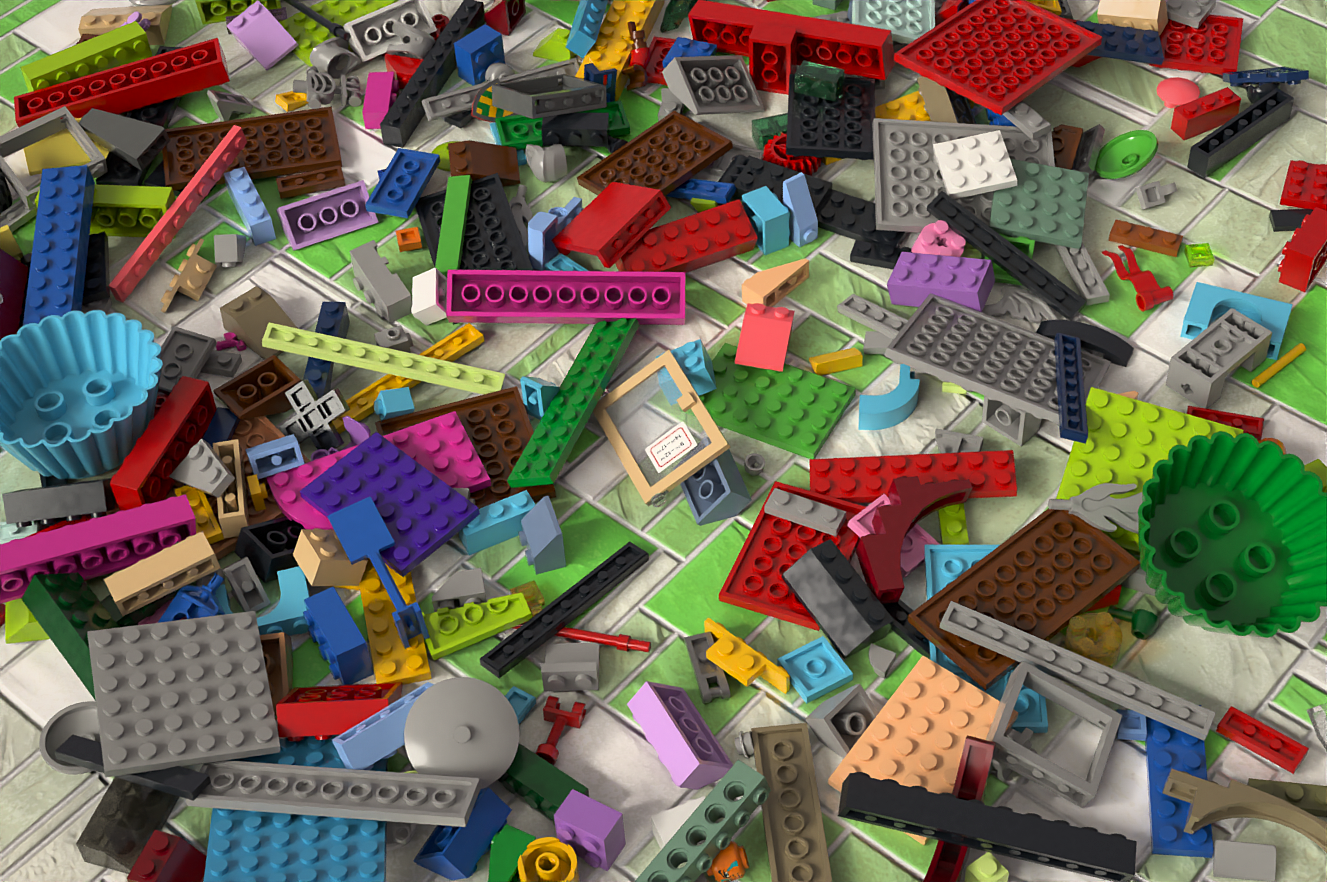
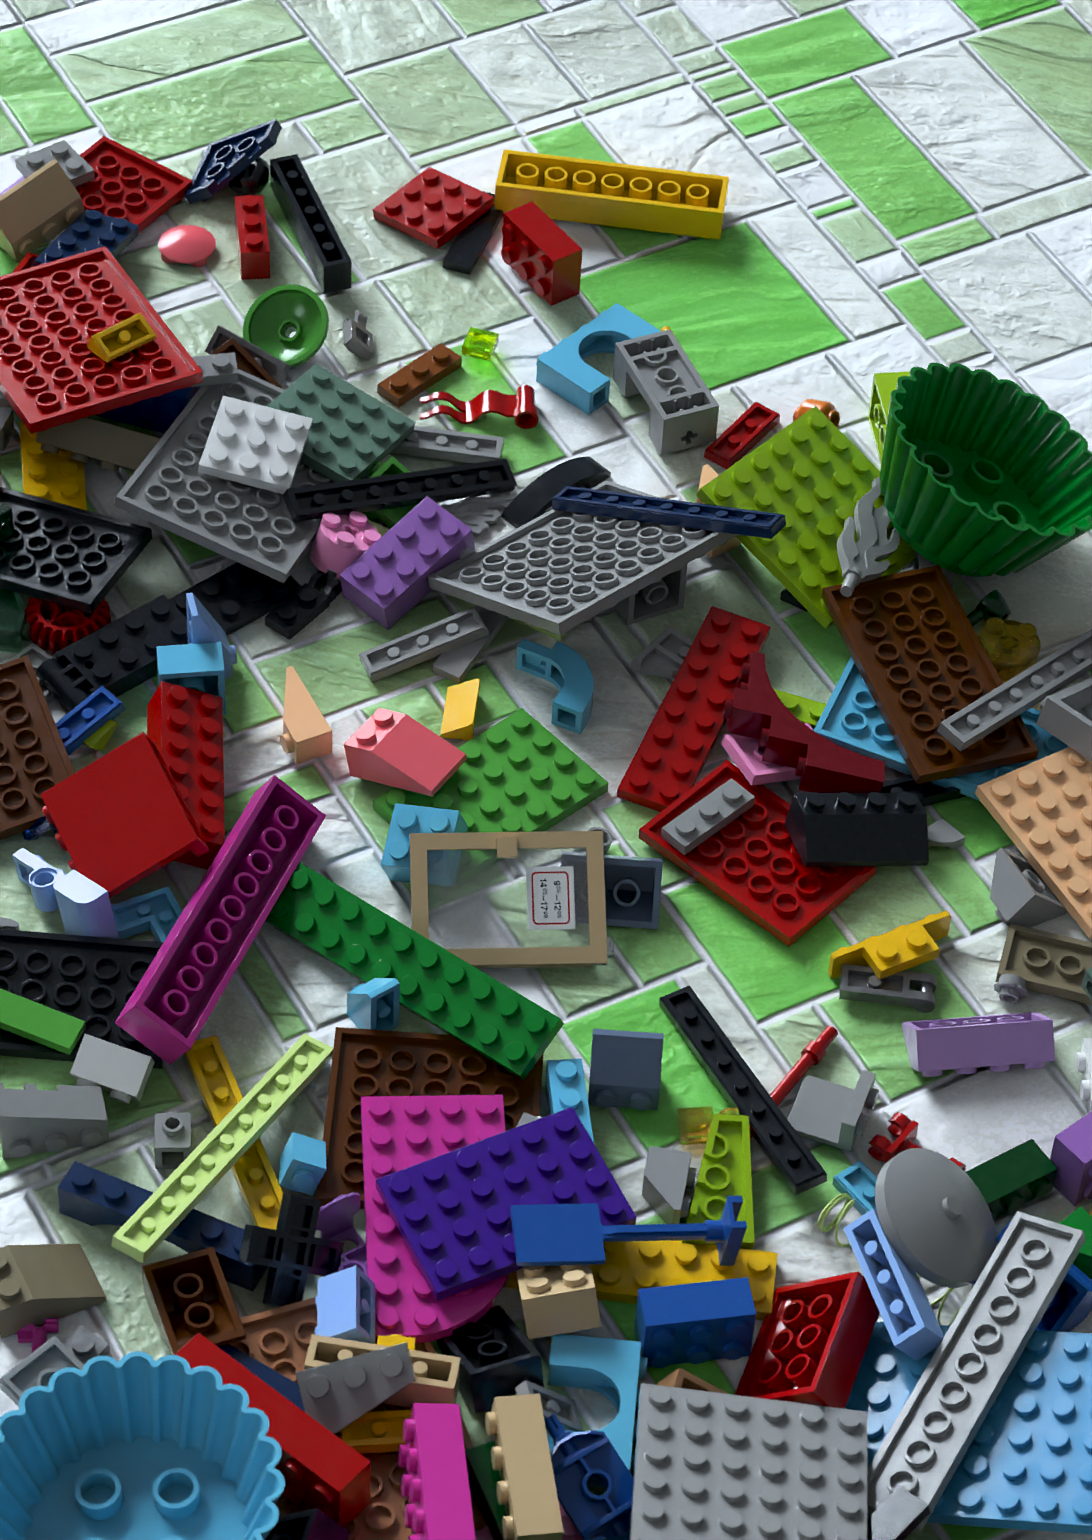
camera: 75 degrees left, 0 degrees up
medium azure plate [777,636,853,704] -> none
none -> yellow slope [87,312,157,363]

